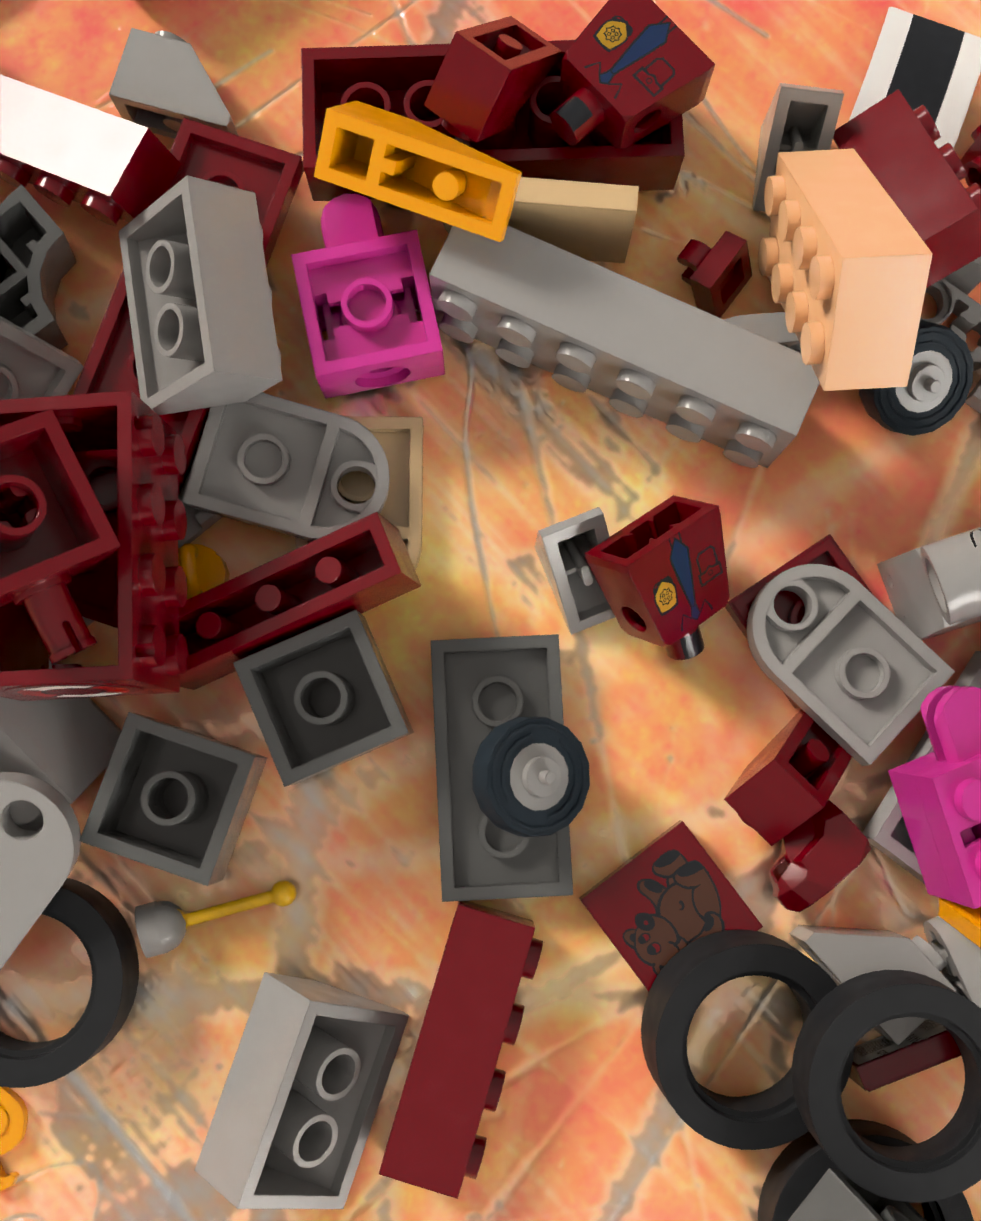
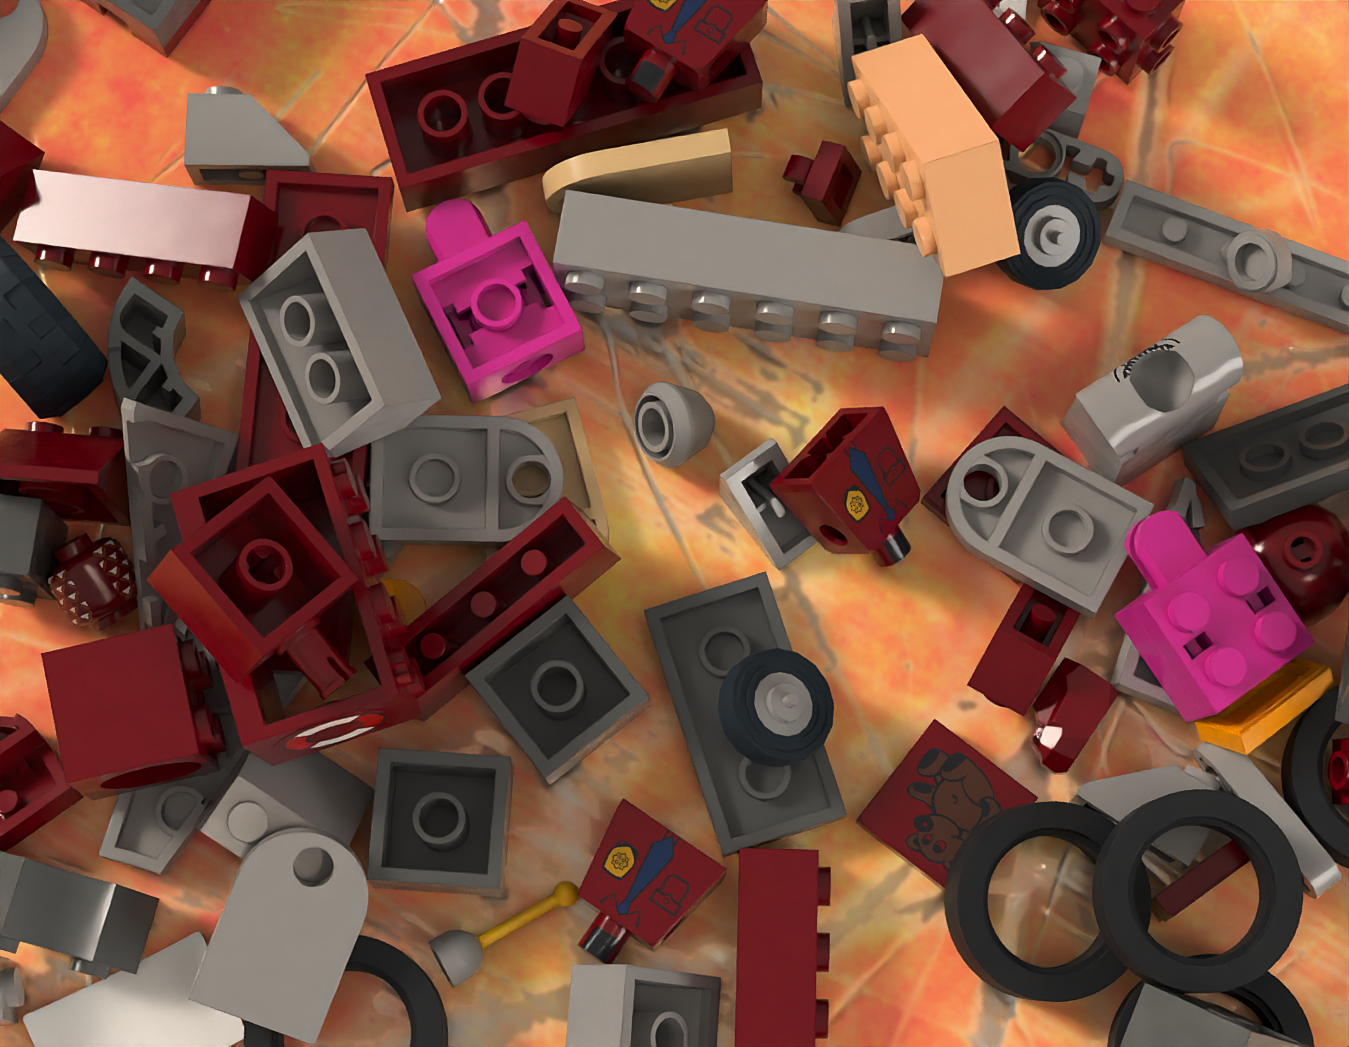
camera: 10 degrees left, 5 degrees down
light orange slope [314,101,522,242] -> none
none -> dark red torso [577,798,727,964]
none -> light grey cone [633,382,715,468]

